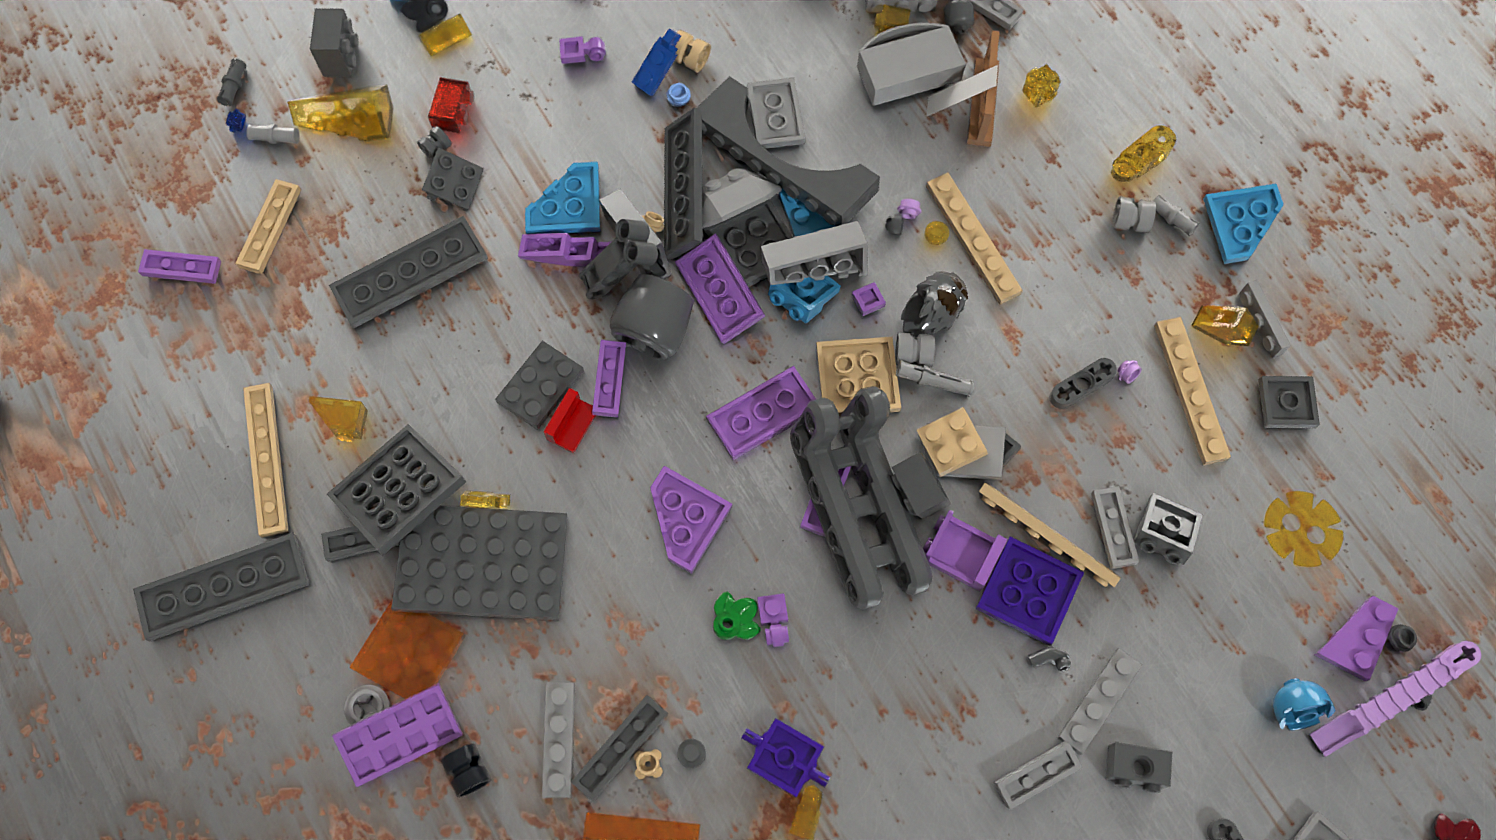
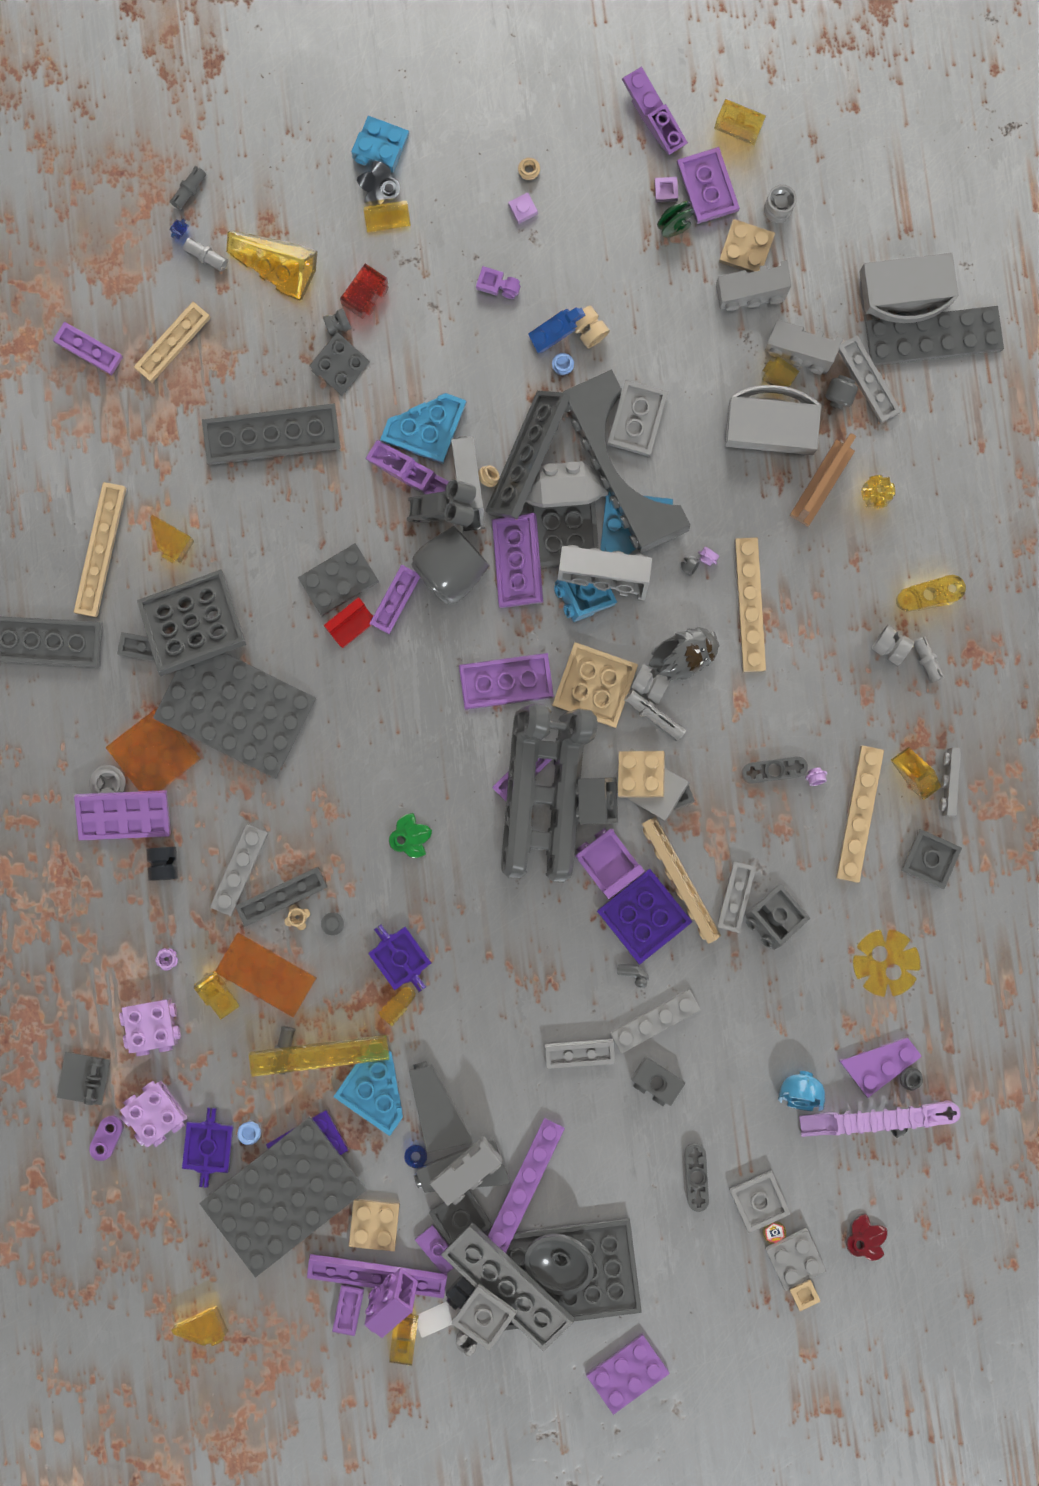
camera: 20 degrees right, 15 degrees up
dark grey brick [310,8,359,77] -> none
clear yellow plate [460,490,510,508] -> none
medium lavender plate [650,466,732,574] -> none
medium lavender plate [757,593,789,647] -> none
medium lavender plate [851,282,886,316] -> none
clear yellow plate [924,221,950,245] -> none
white sticker [926,65,998,117] -> none
dark azure plate [1203,183,1284,264] -> none

